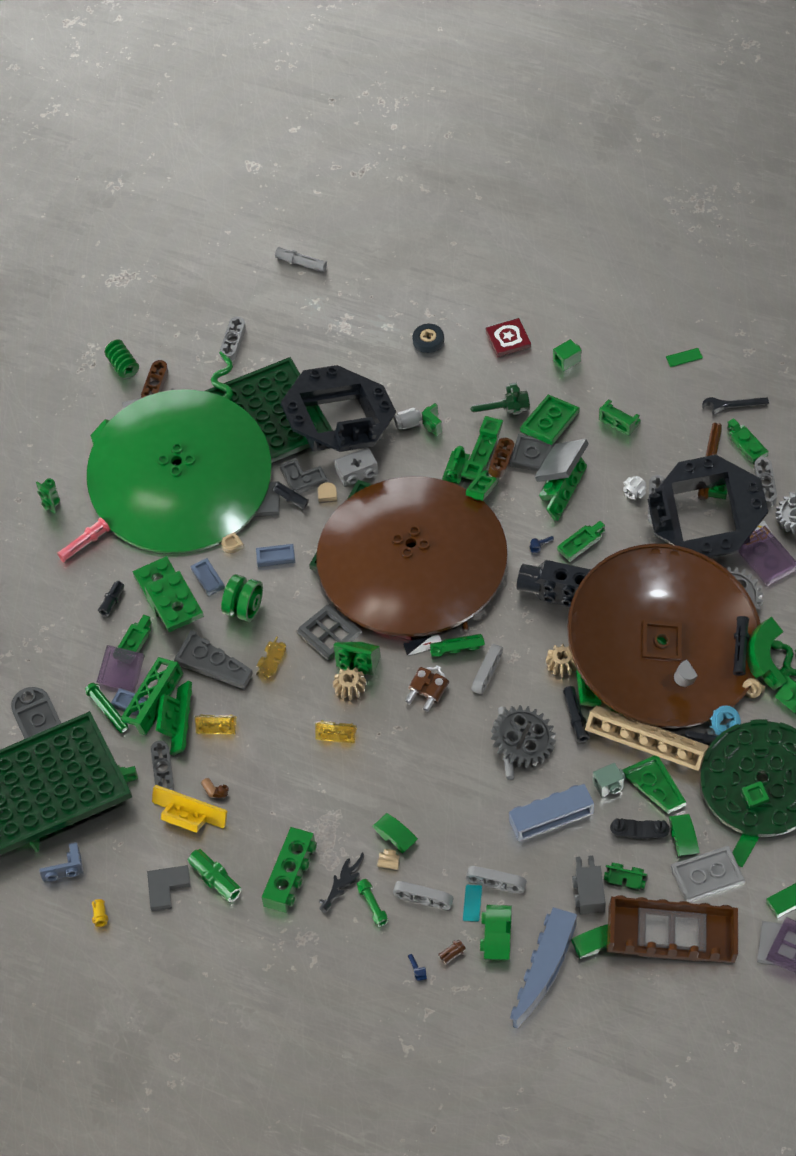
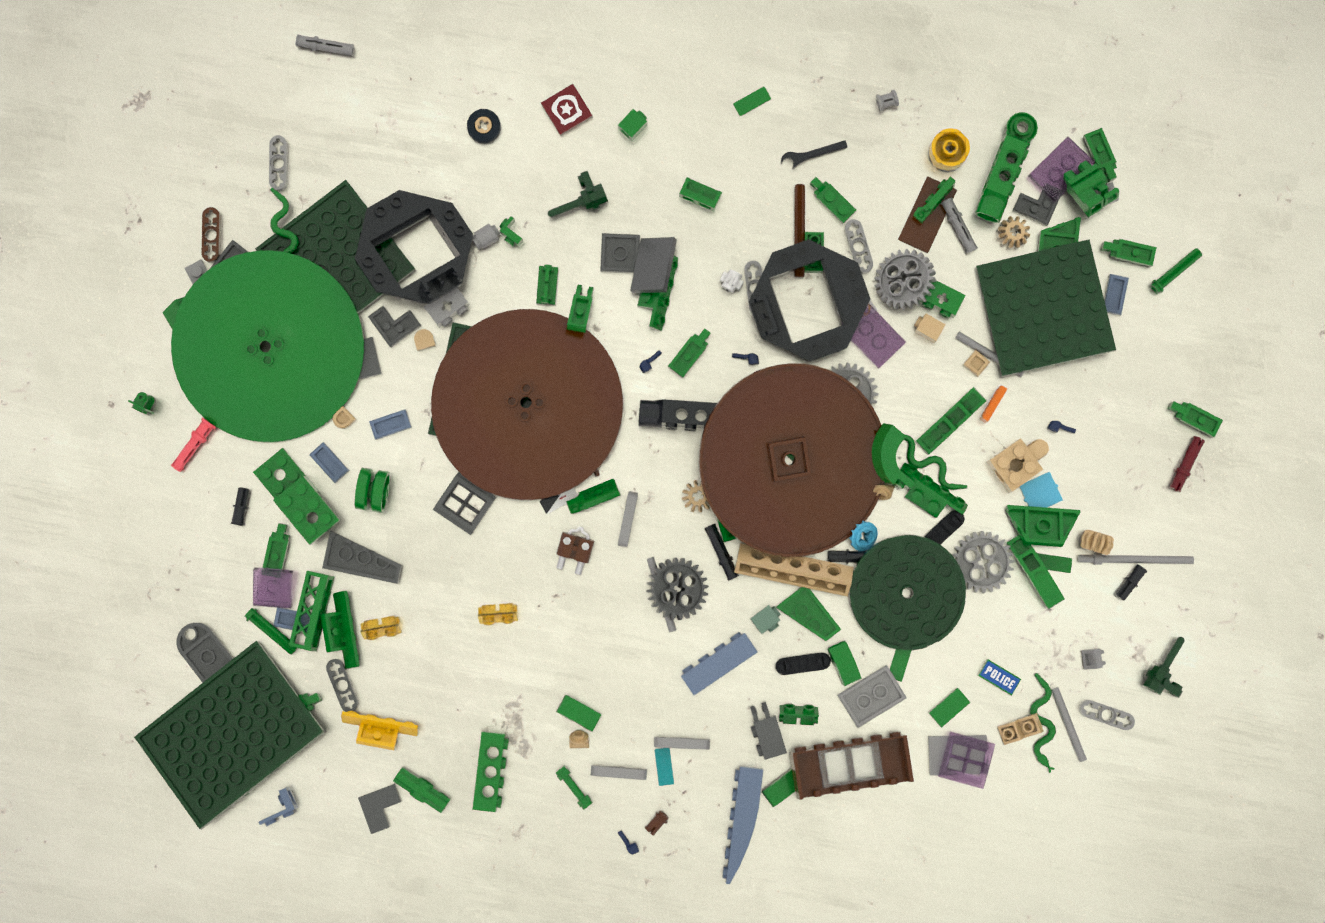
camera: 15 degrees left, 30 degrees up
yellow pin [92,899,109,927] -> none
green piece [104,339,139,378] -> none
arm [201,778,229,799] -> none
clear yellow hinge [256,636,286,678] -> none
black axle [273,482,309,510] -> none
black piece [319,852,364,913] -> none
green slope [333,642,381,676] -> none
tan gear [333,667,366,700] -> none
green slope [461,416,503,480] -> none
green brick [480,905,512,960] -> none
reddish brown beam [488,438,515,478] -> none
green tile [520,394,580,445] -> none
light grey brick [674,660,698,687] -> none
black pin [733,616,750,676] -> none
green plate [742,781,769,809] -> none

